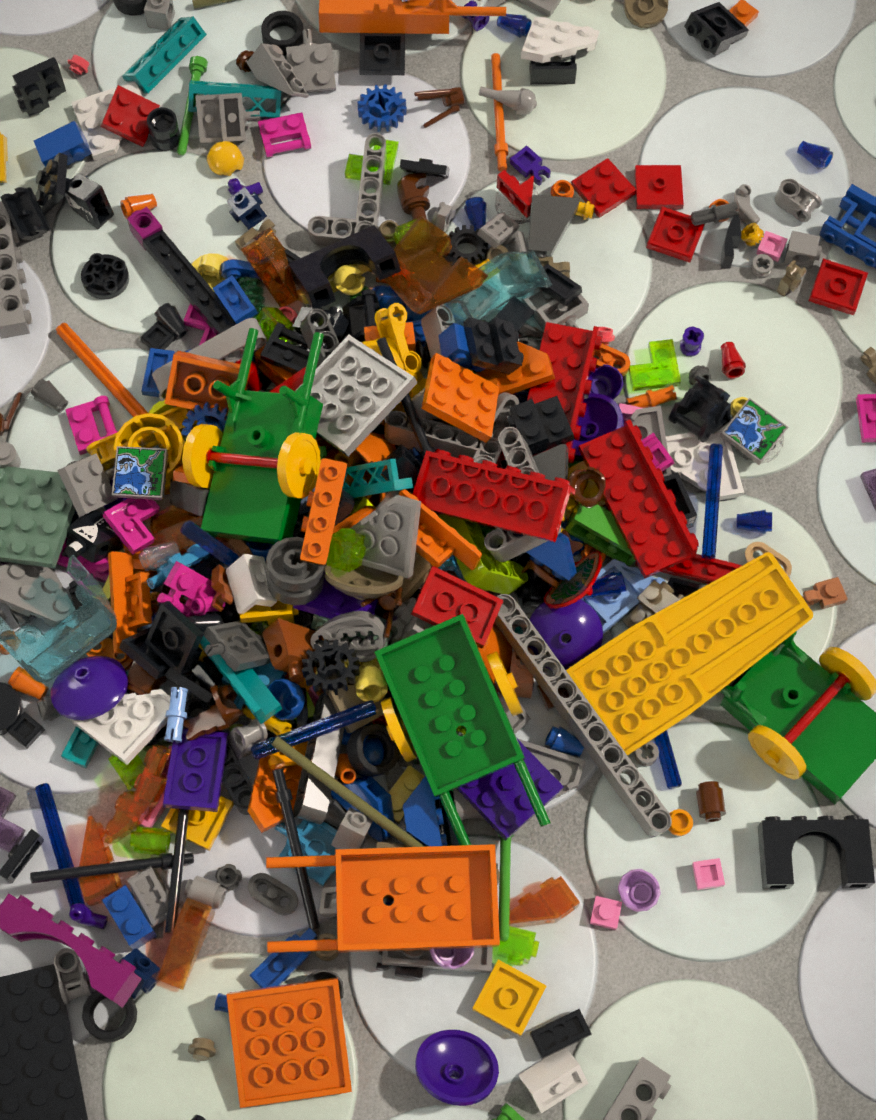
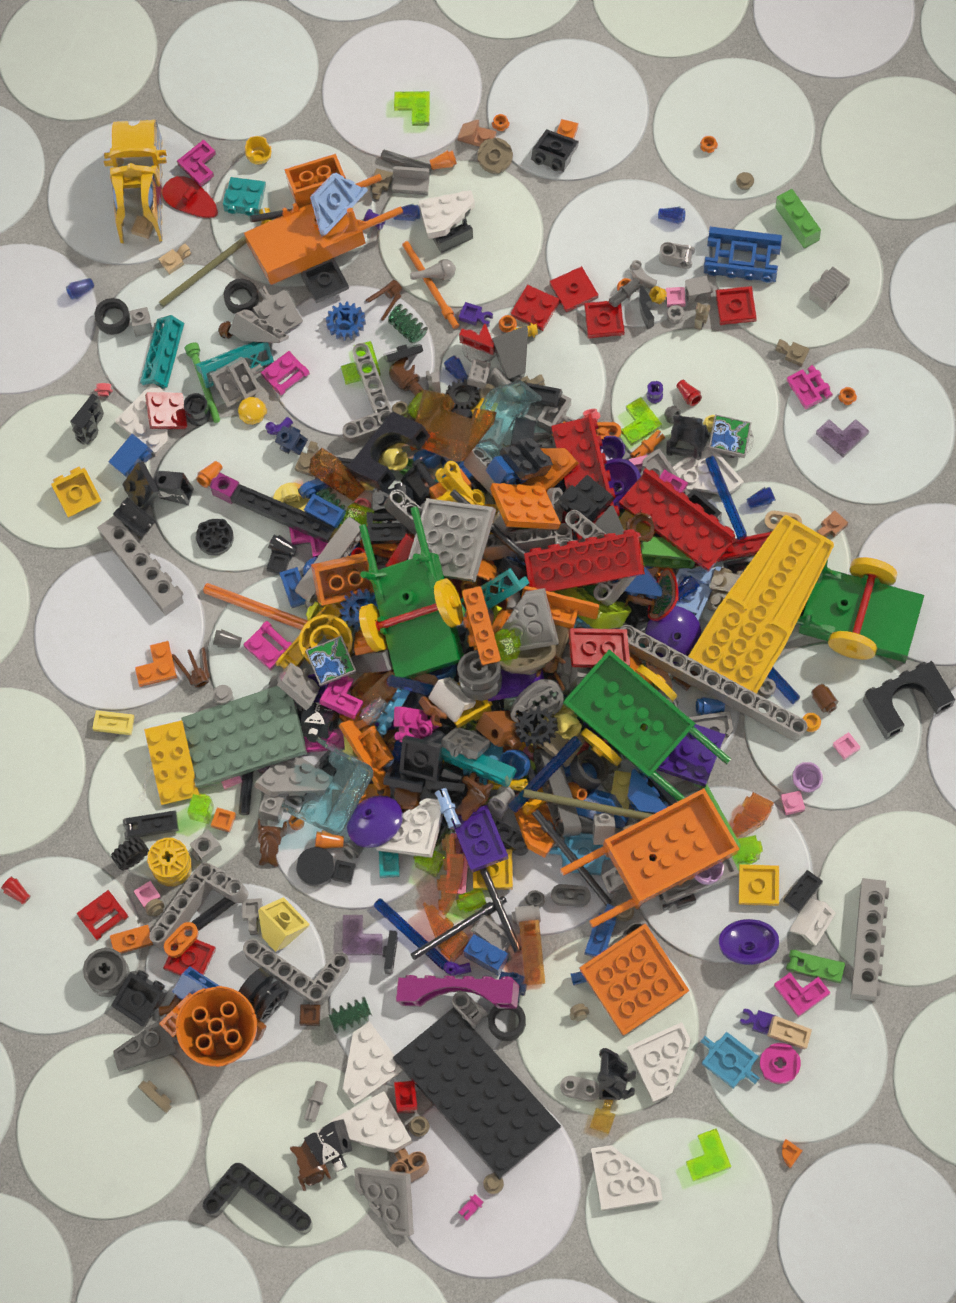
camera: 20 degrees left, 0 degrees up
none -> clear green piece [388,304,428,344]

